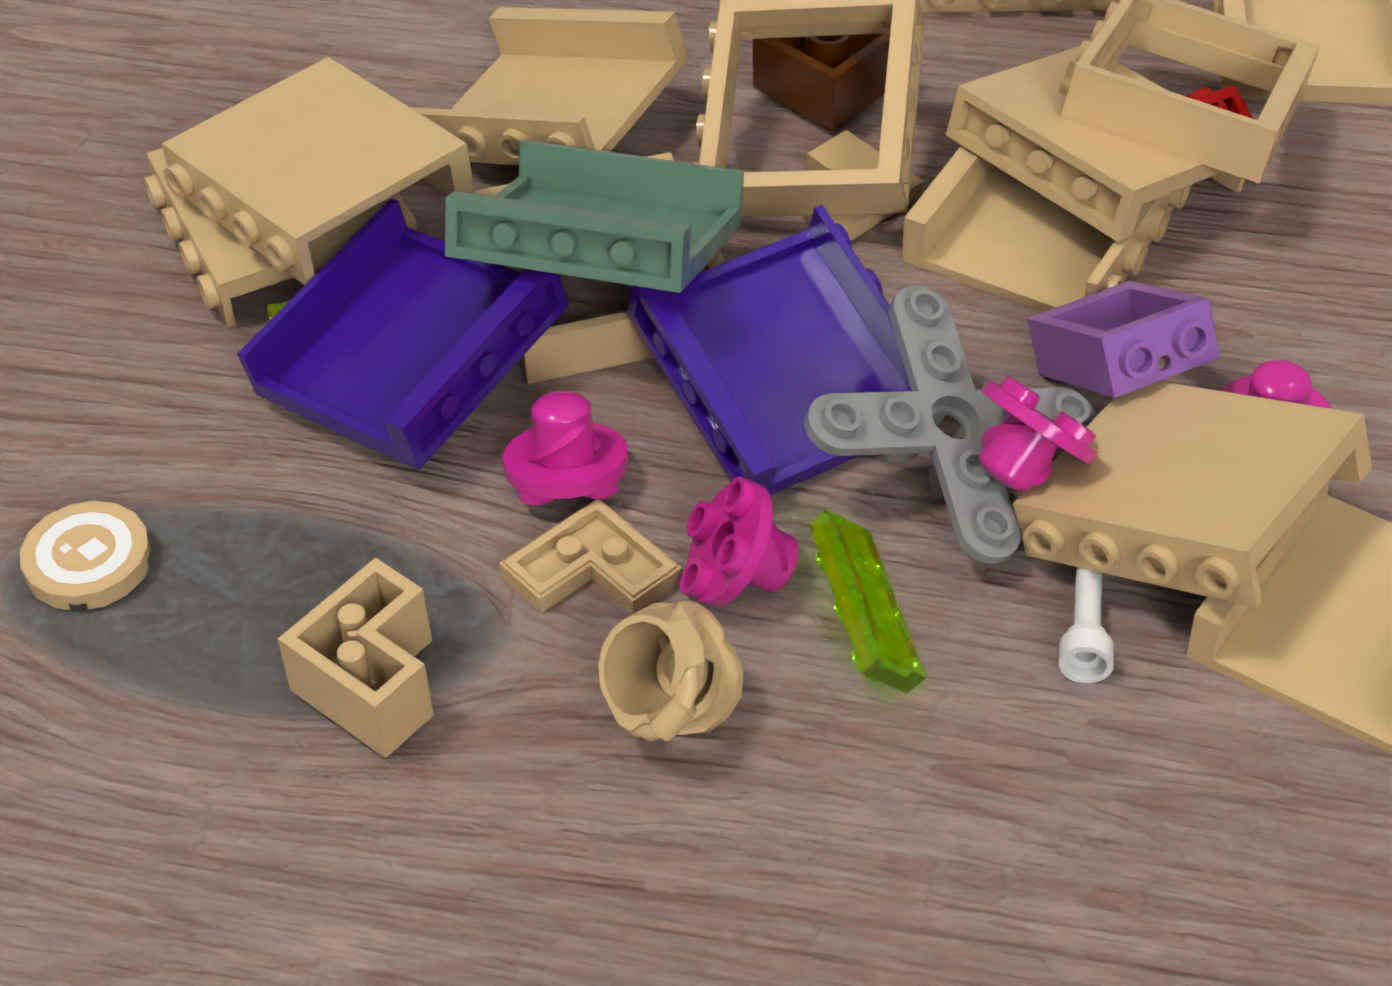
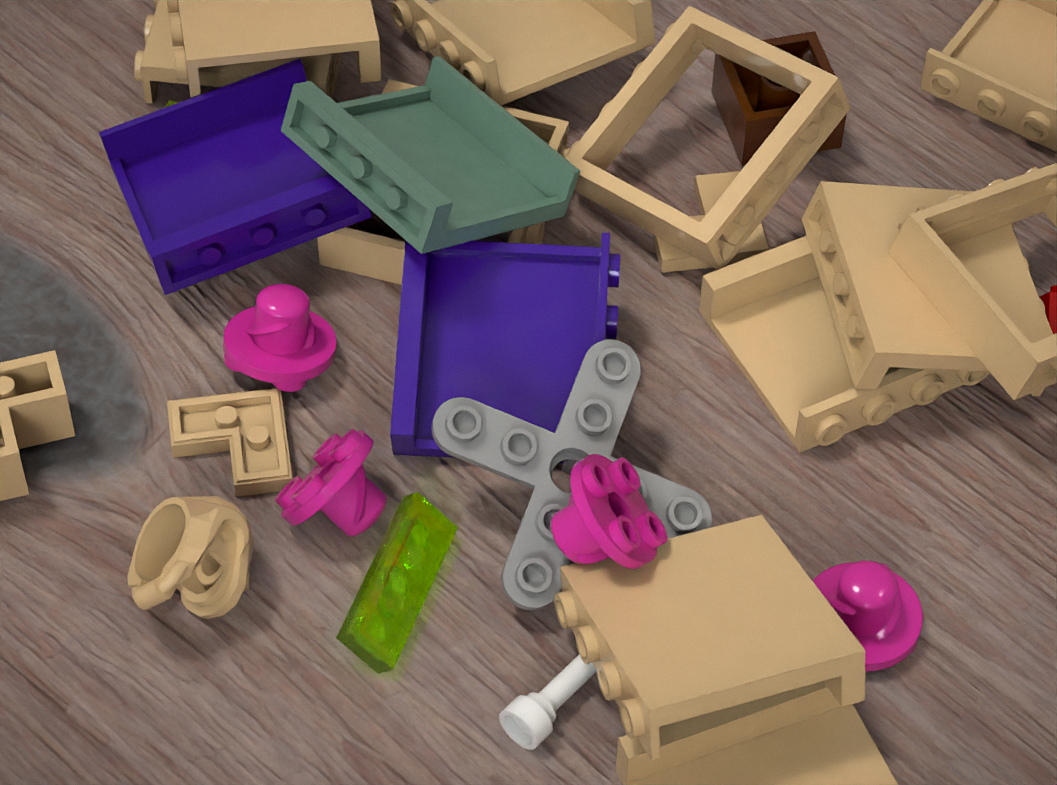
camera: 30 degrees right, 5 degrees up
medium lavender window [1027,281,1220,398] -> none

